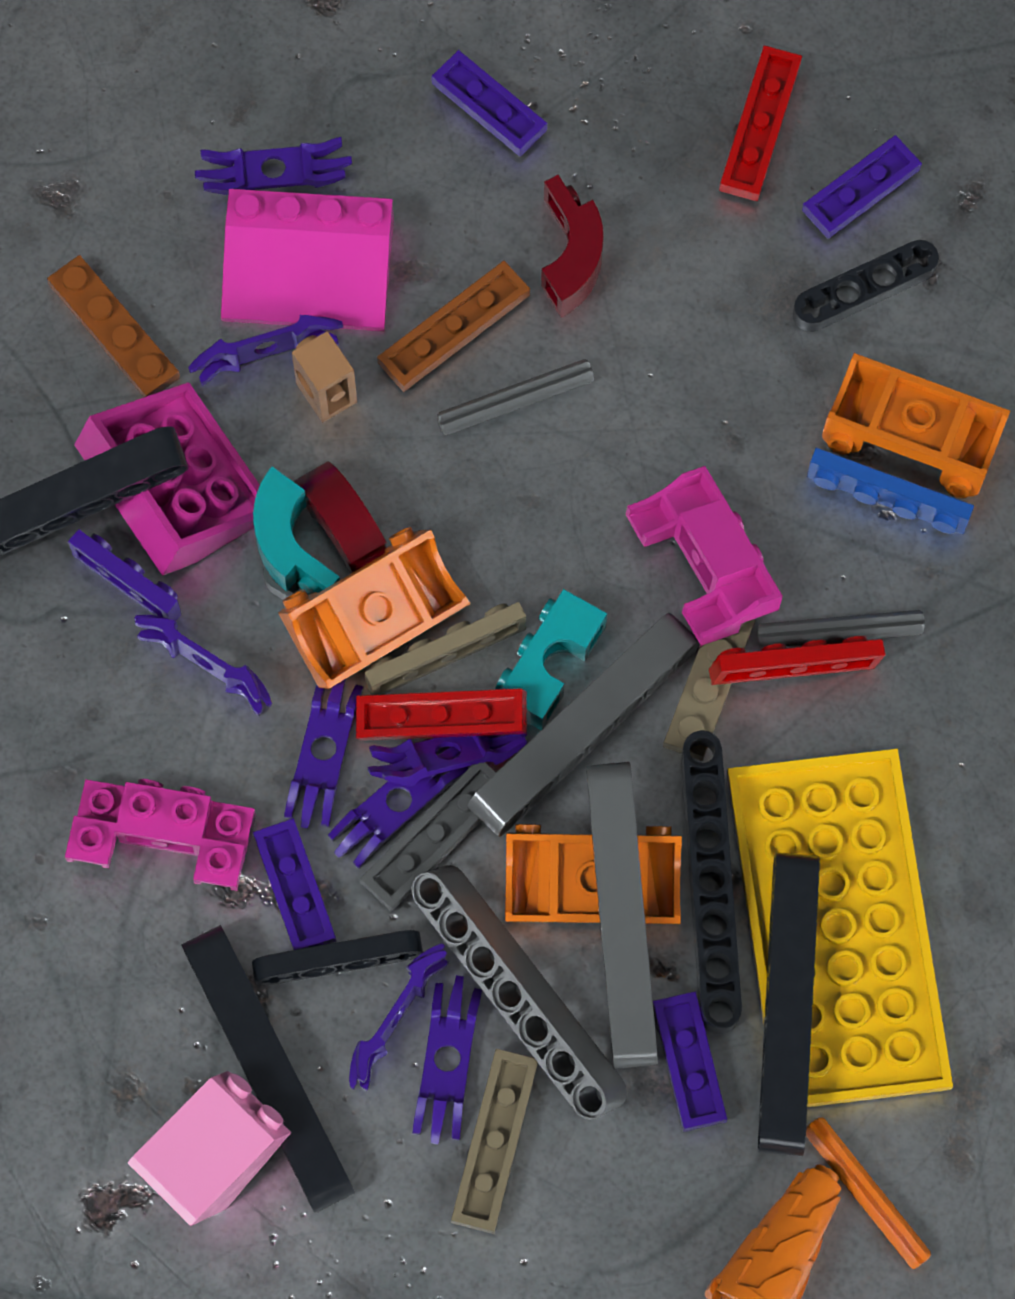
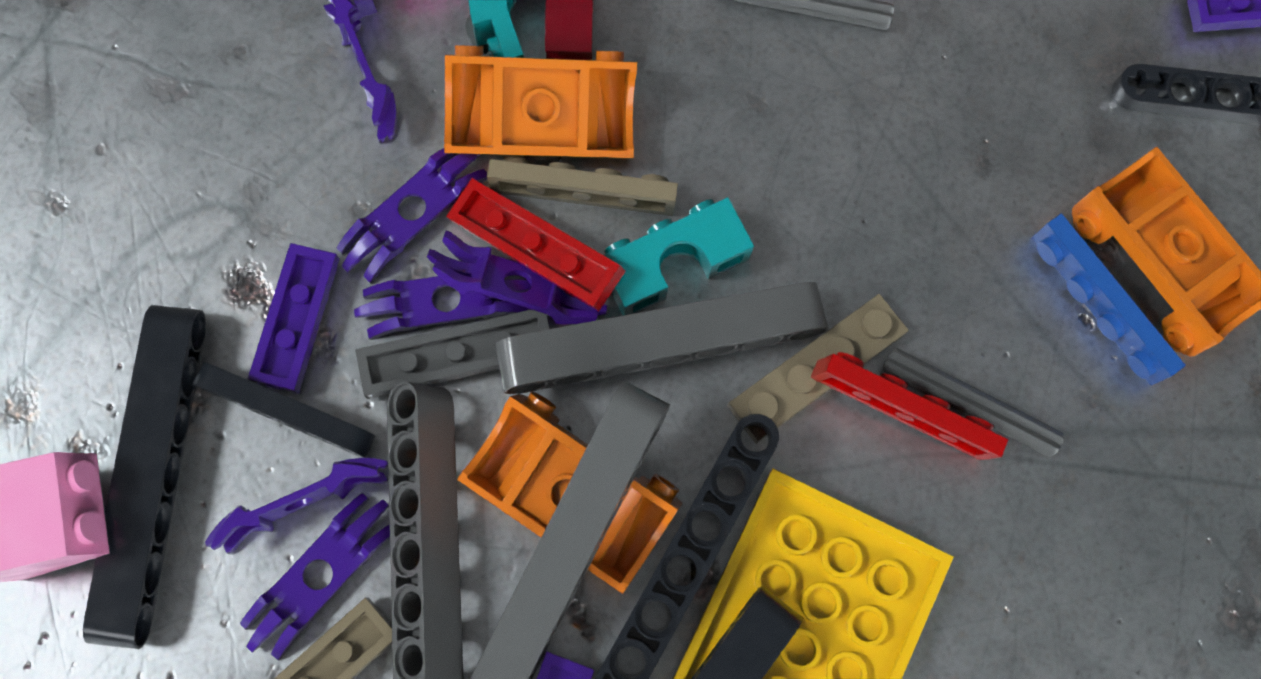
camera: 30 degrees right, 5 degrees up
dark pink bracket [65,779,256,891] -> none
dark pink bracket [626,466,783,646] -> none

